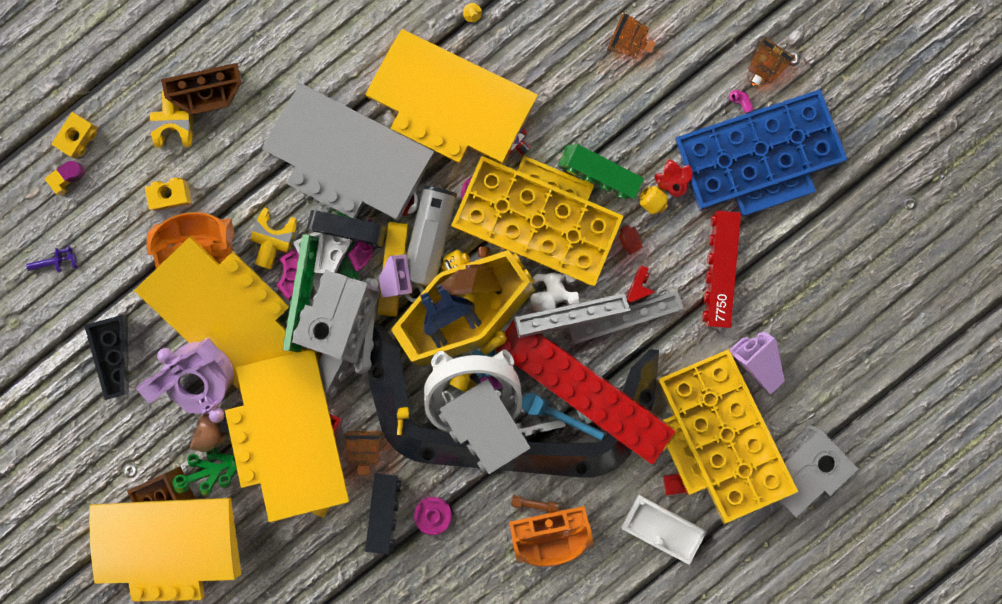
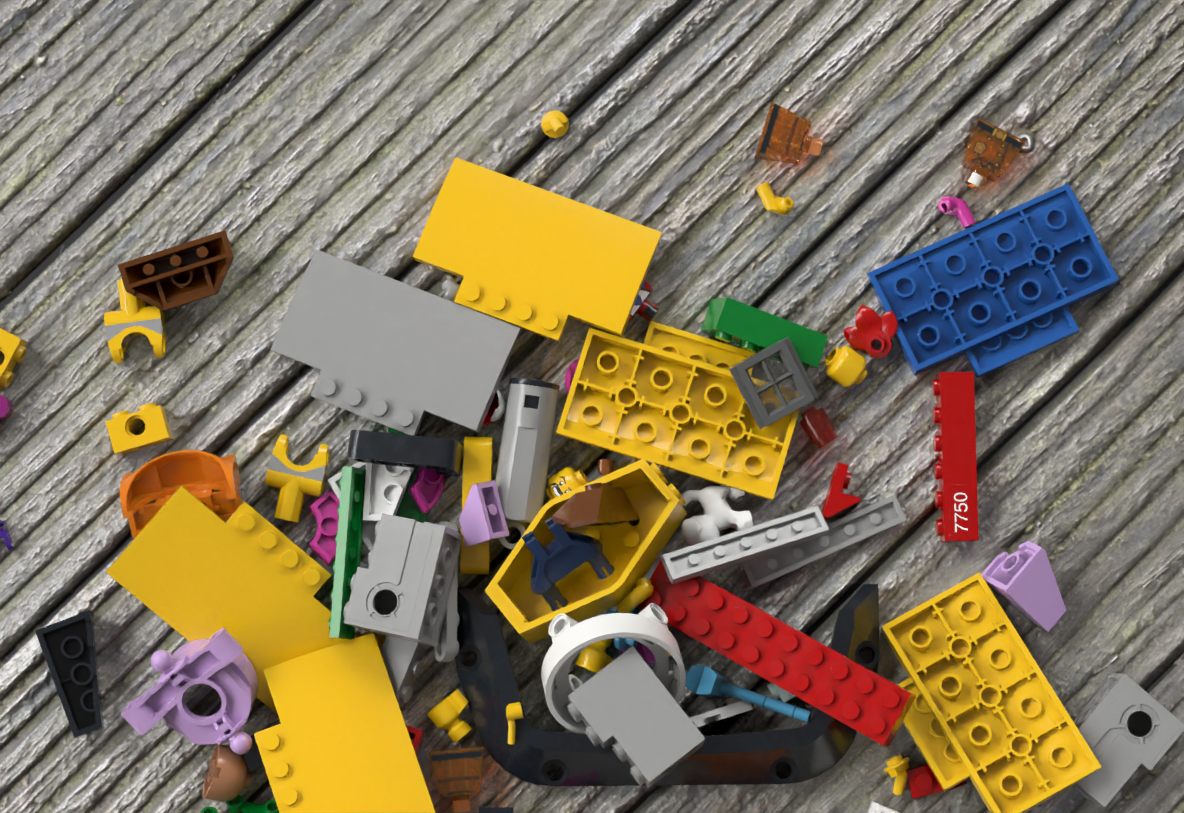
camera: 10 degrees left, 5 degrees down
none -> yellow piece [427,689,472,743]
none -> dark grey piece [729,337,819,429]
none -> yellow arm [756,182,794,215]
none -> yellow plate [883,754,910,795]

